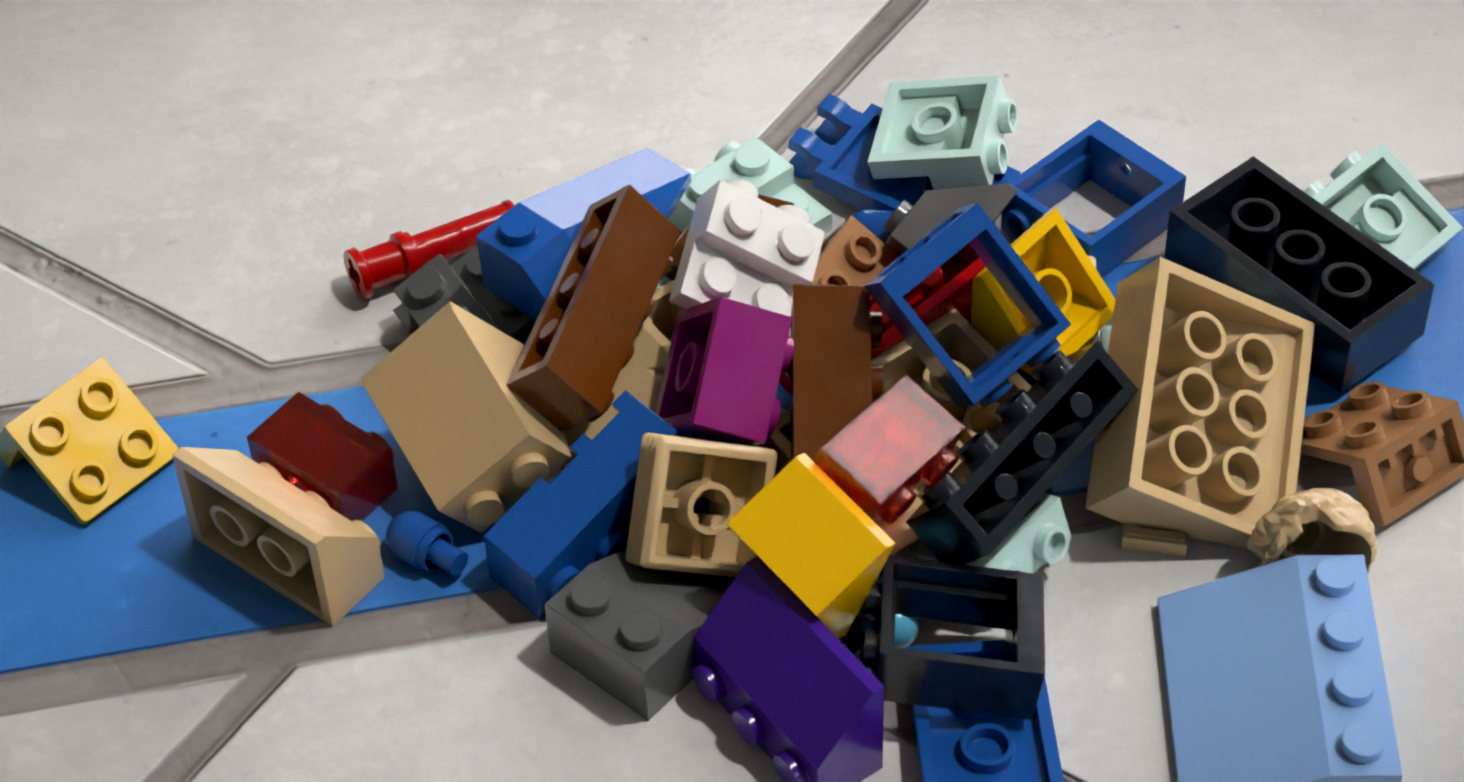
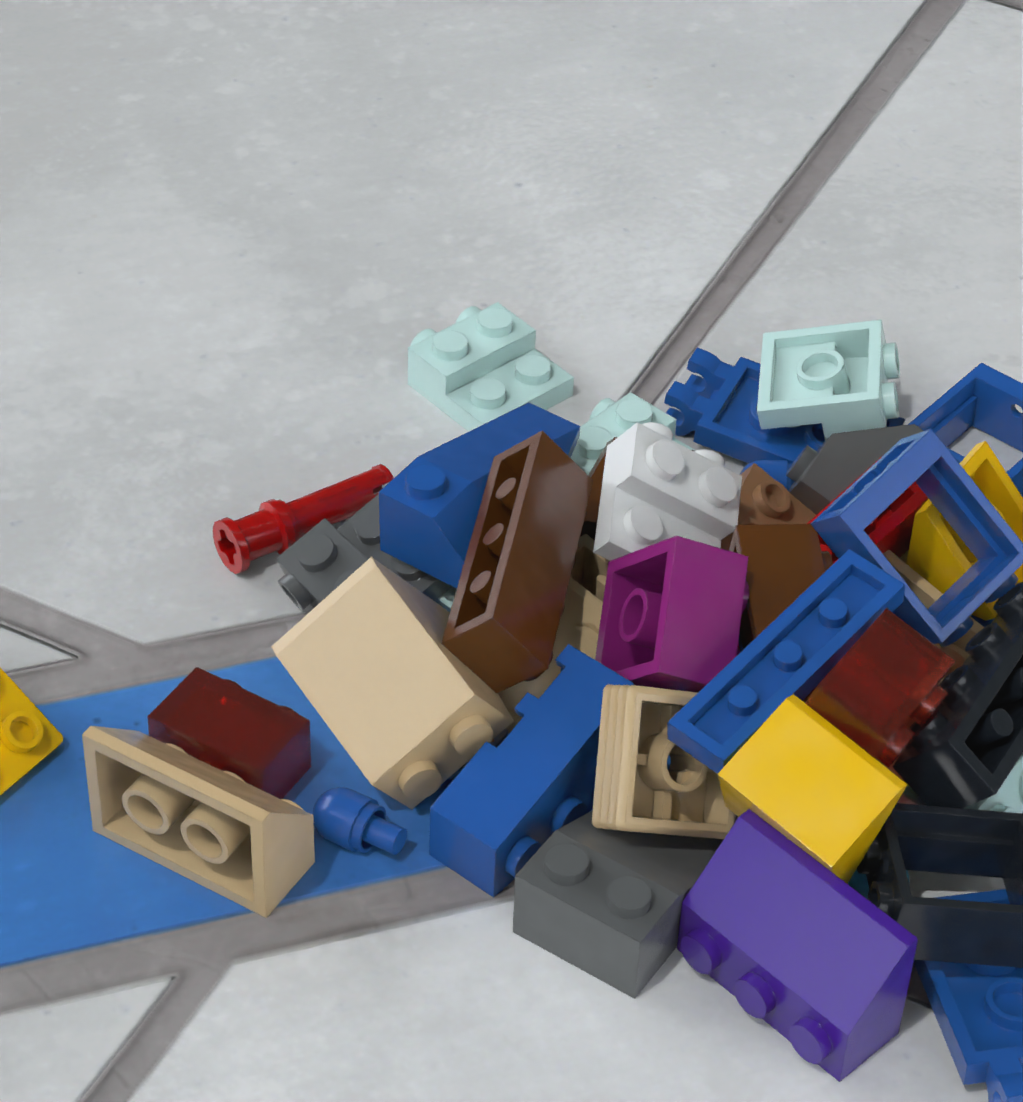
camera: 10 degrees left, 5 degrees down
none -> light aqua plate [408,302,574,432]
none -> blue plate [667,549,905,774]

